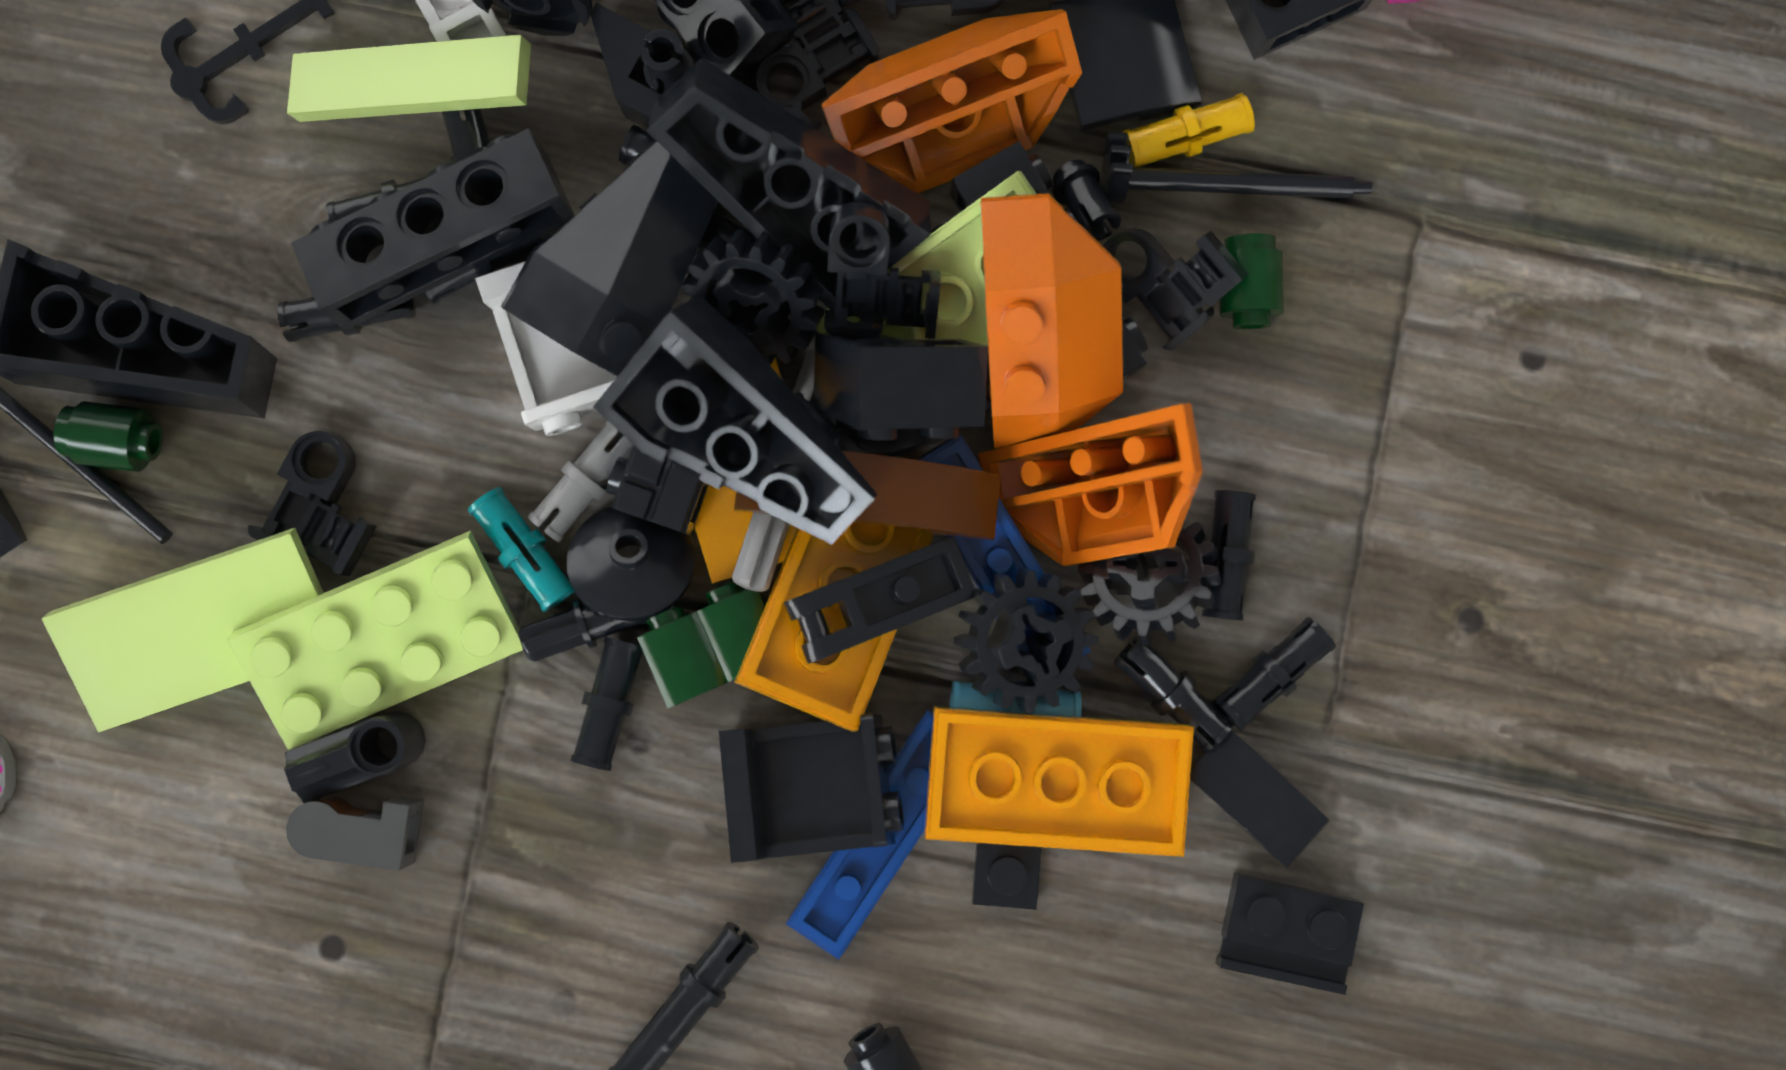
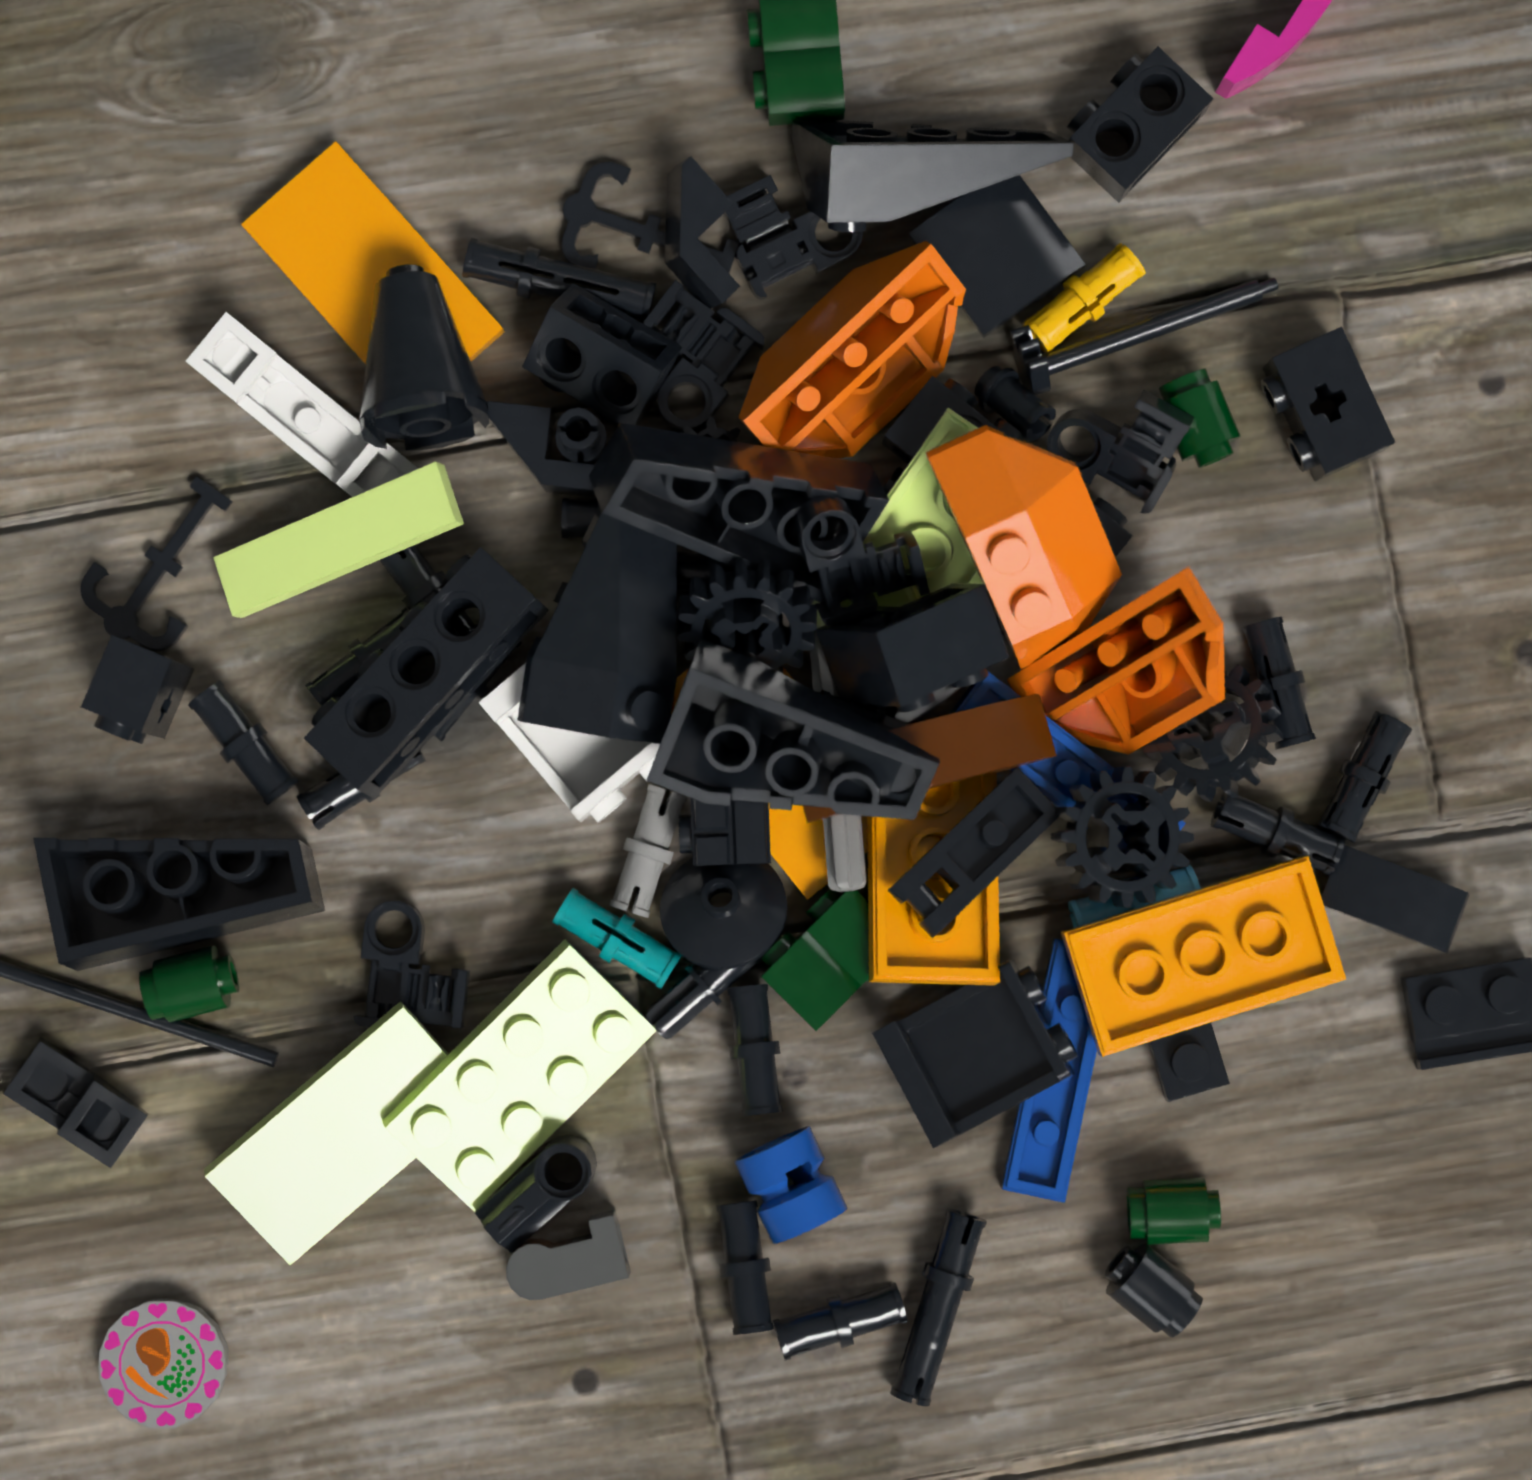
camera: 15 degrees left, 0 degrees up
none -> black brick [81,635,194,744]
none -> black pin [188,680,299,806]
none -> black pin [716,1200,774,1335]
none -> blue wheel [734,1126,848,1244]
none -> black pin [773,1282,908,1361]
none -> dark green brick [1126,1177,1221,1245]
none -> black brick [1260,326,1396,482]

